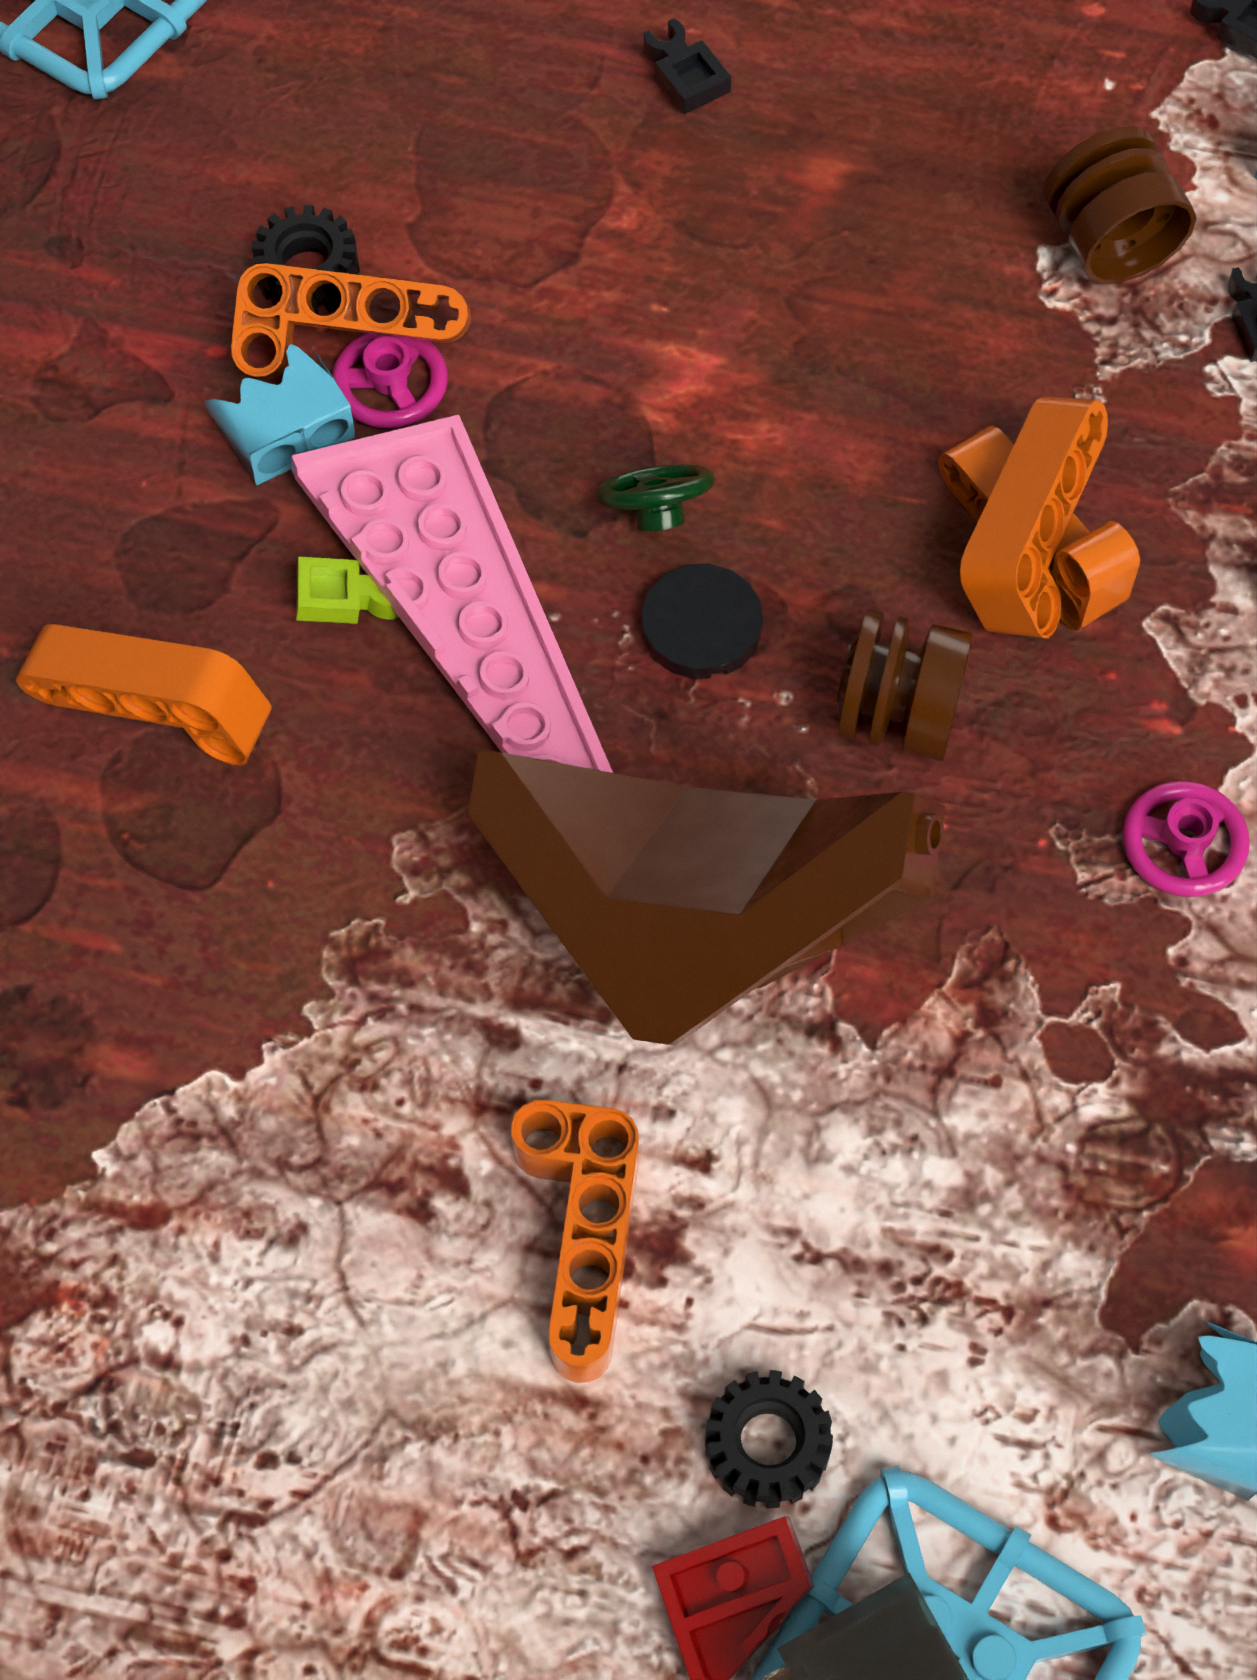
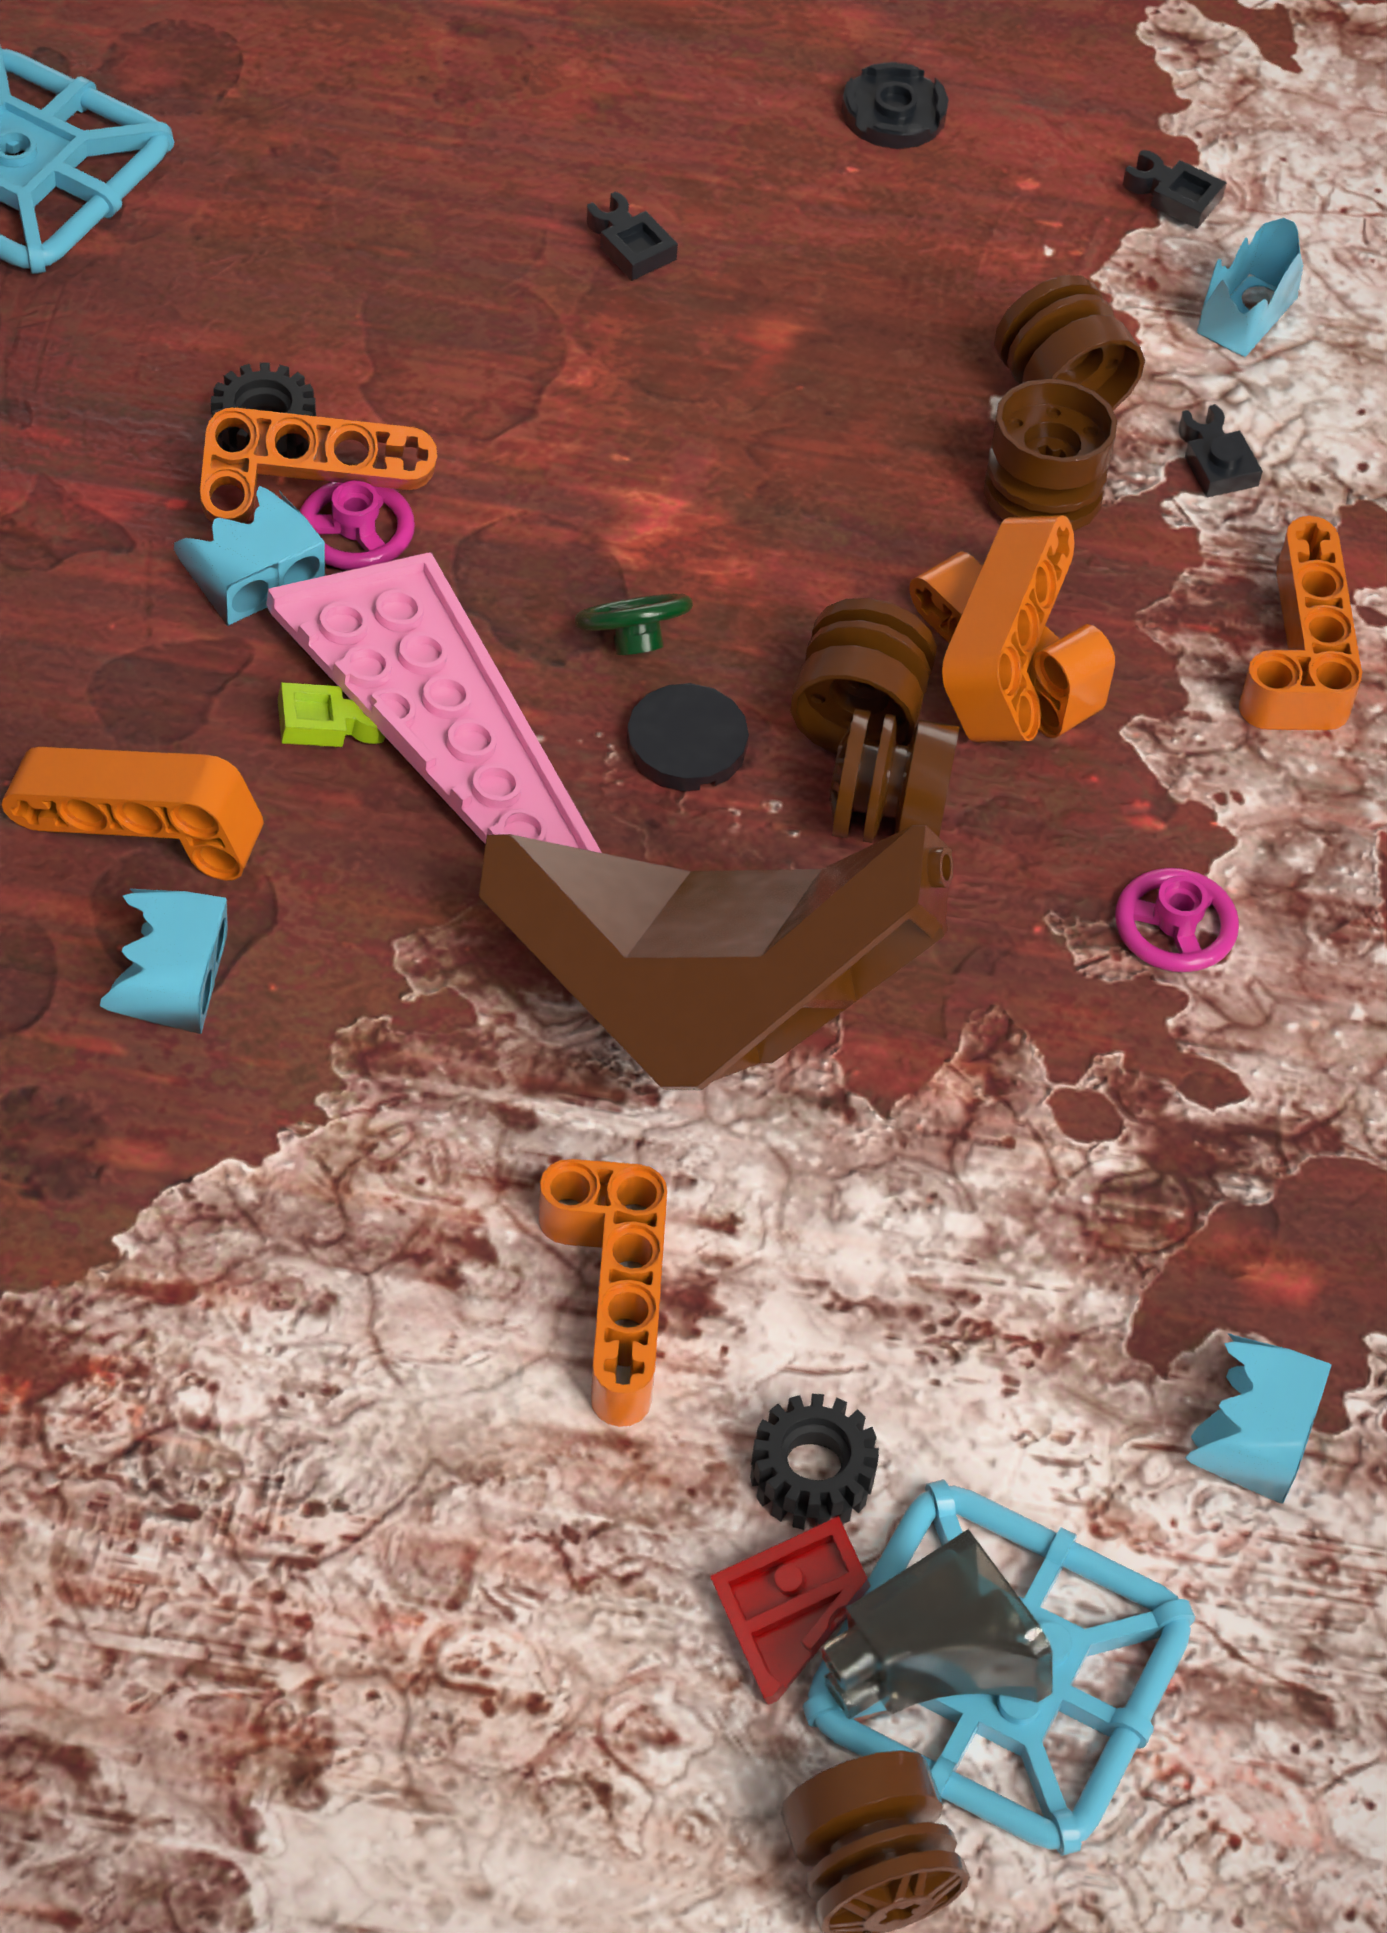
camera: 10 degrees left, 10 degrees down
none -> medium azure piece [100,889,228,1034]
none -> reddish brown wheel [790,598,937,755]
none -> reddish brown wheel [983,379,1118,531]

